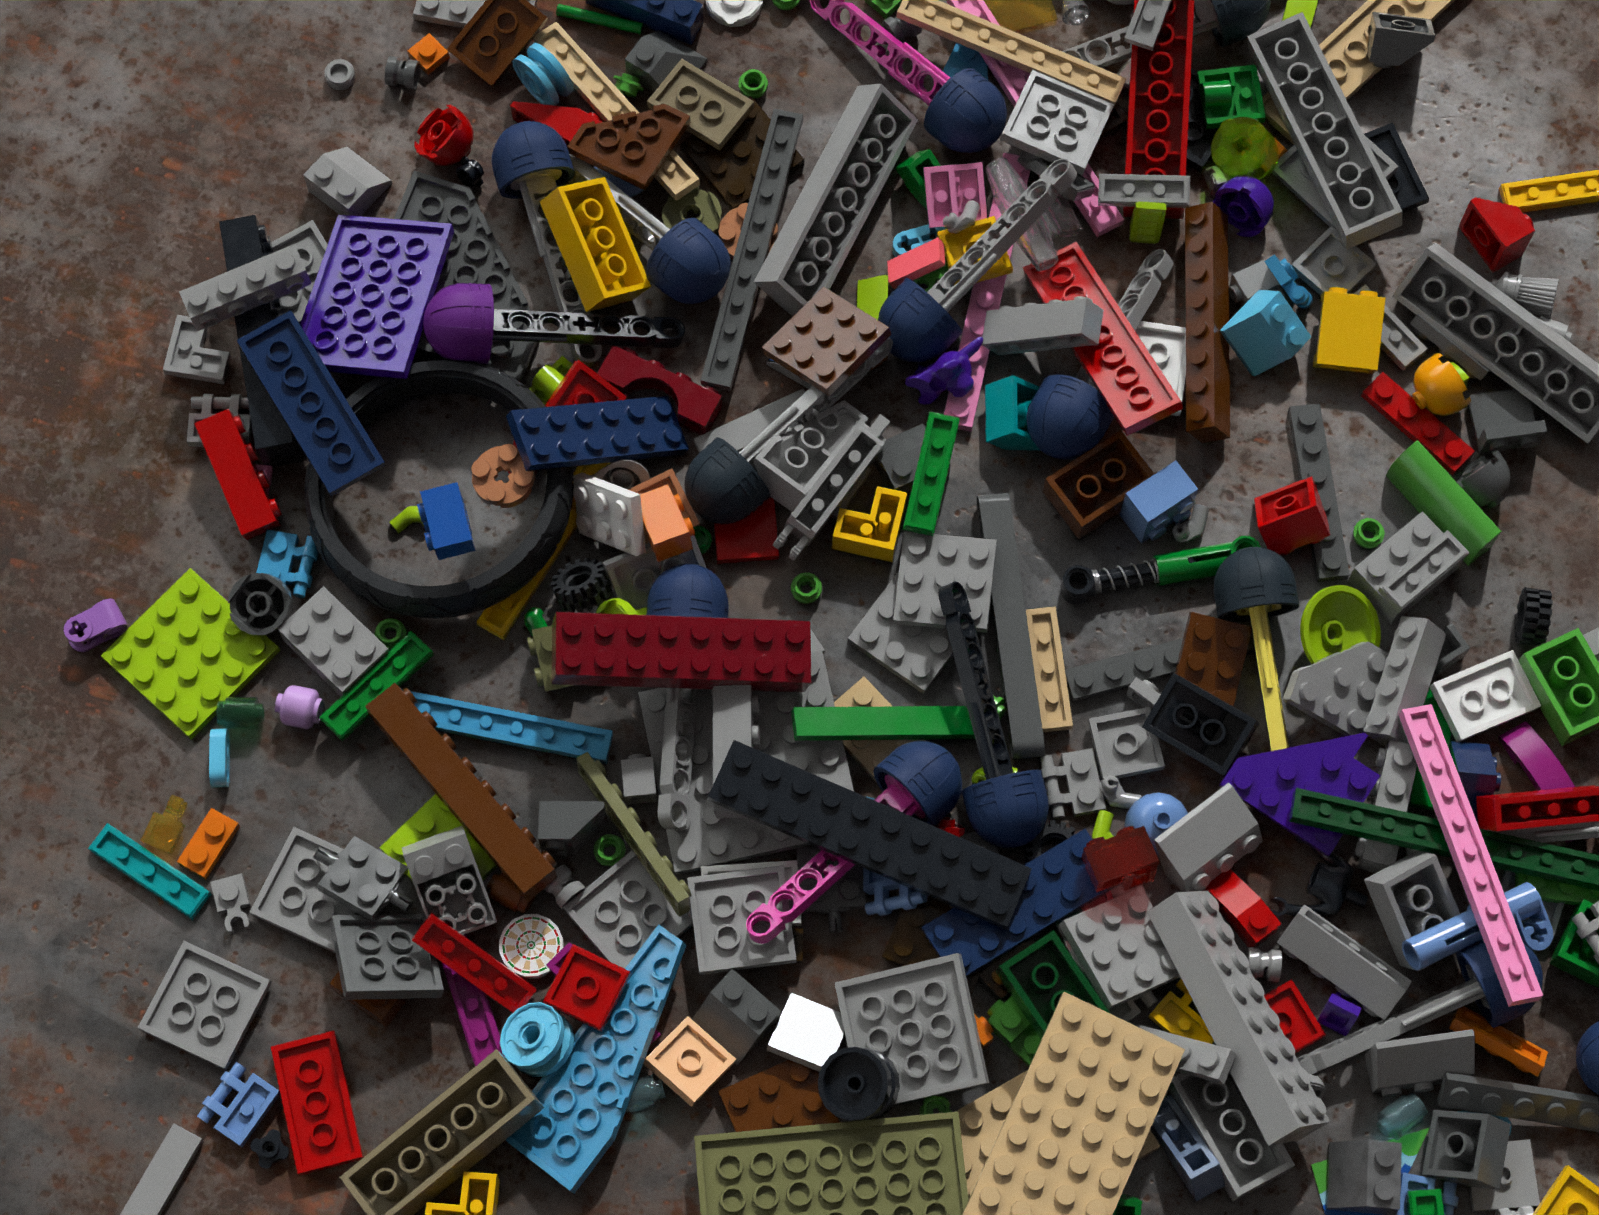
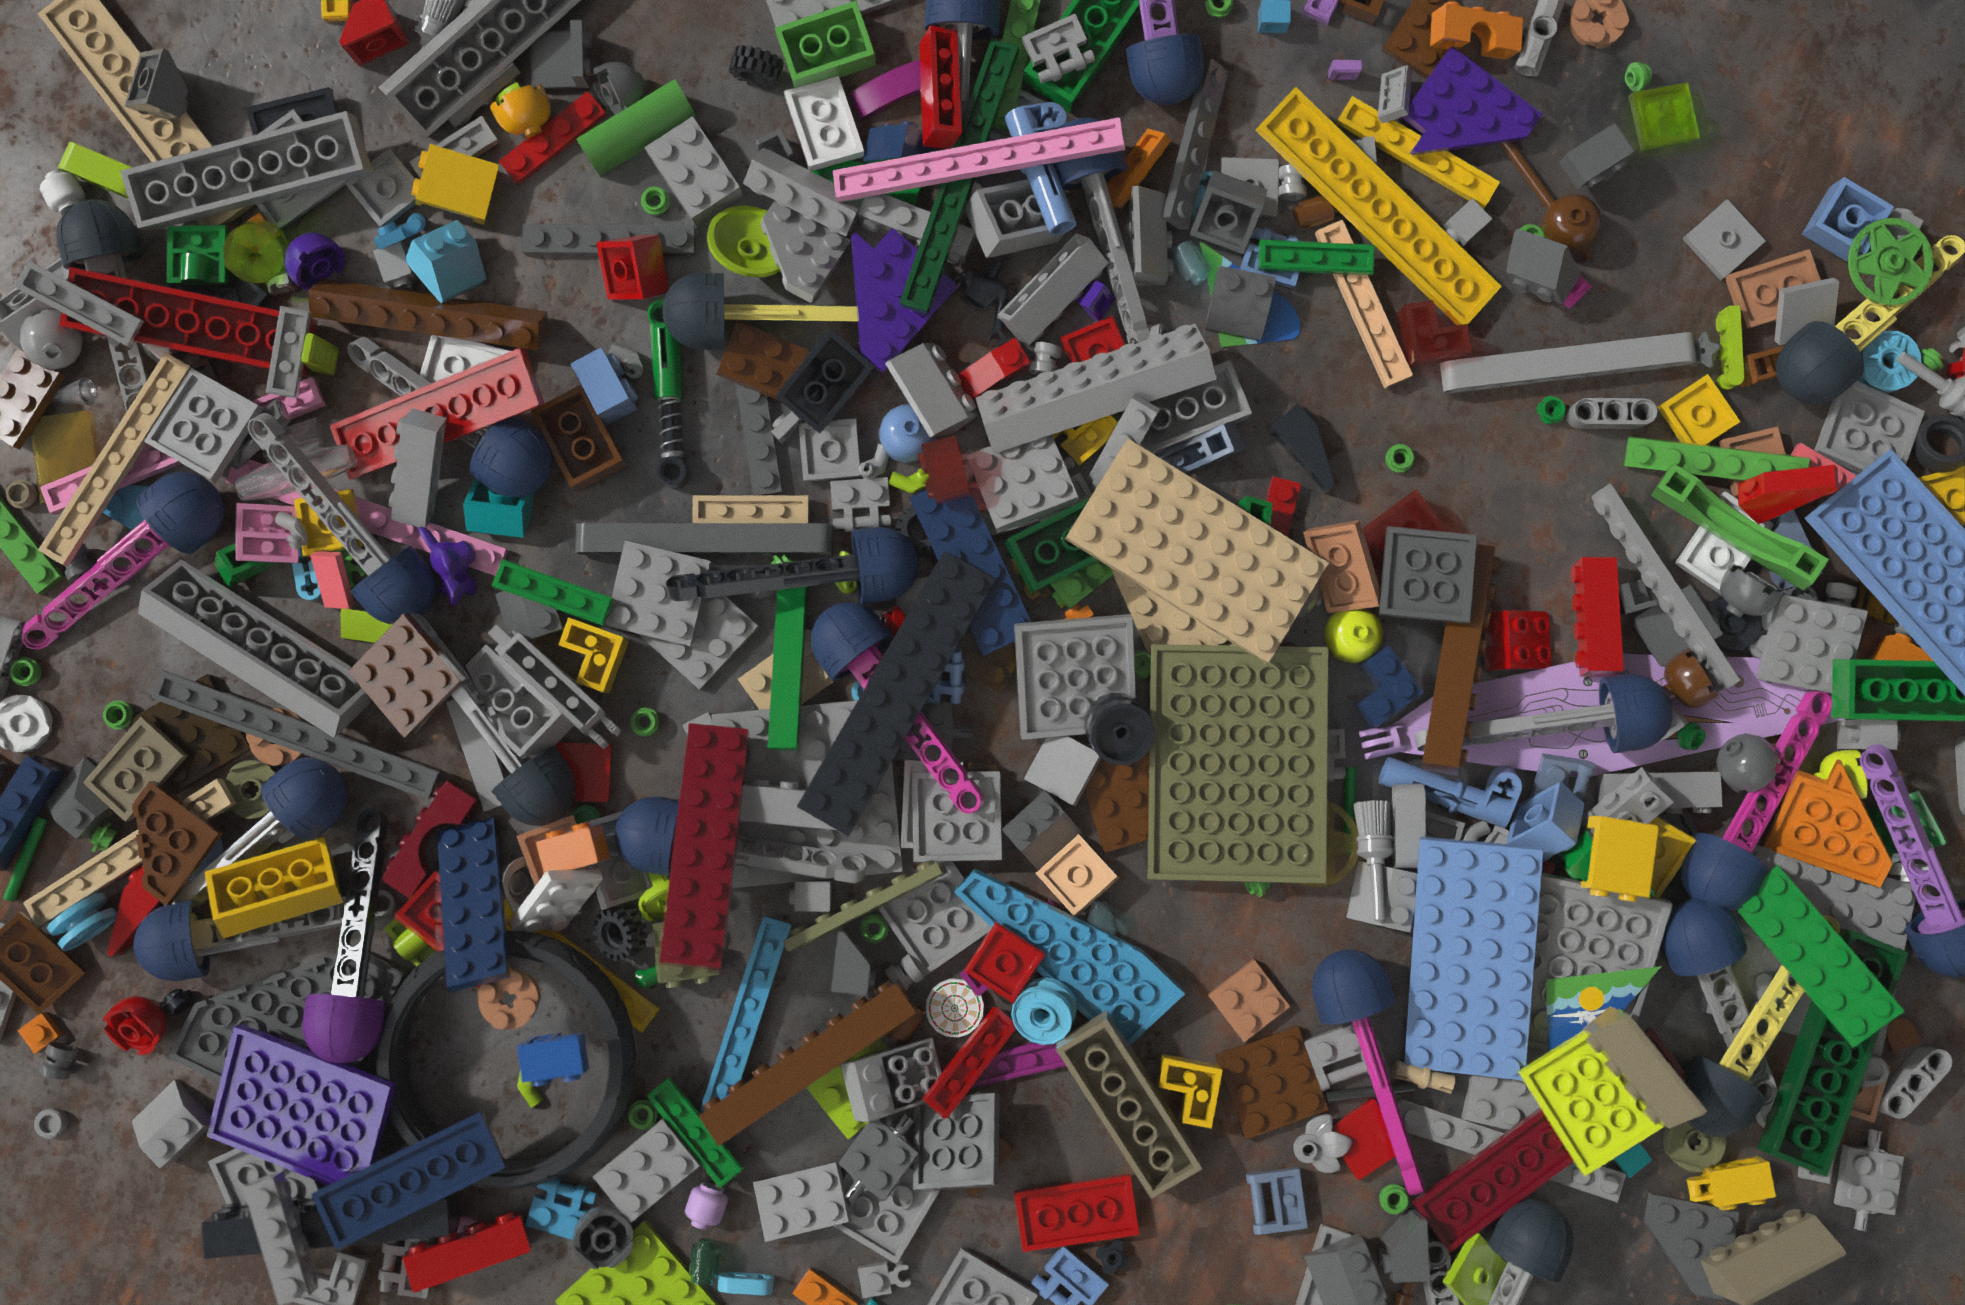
camera: 85 degrees left, 15 degrees up
light grey tile [1378,530,1470,613] -> none
none -> light grey plate [753,1162,852,1242]

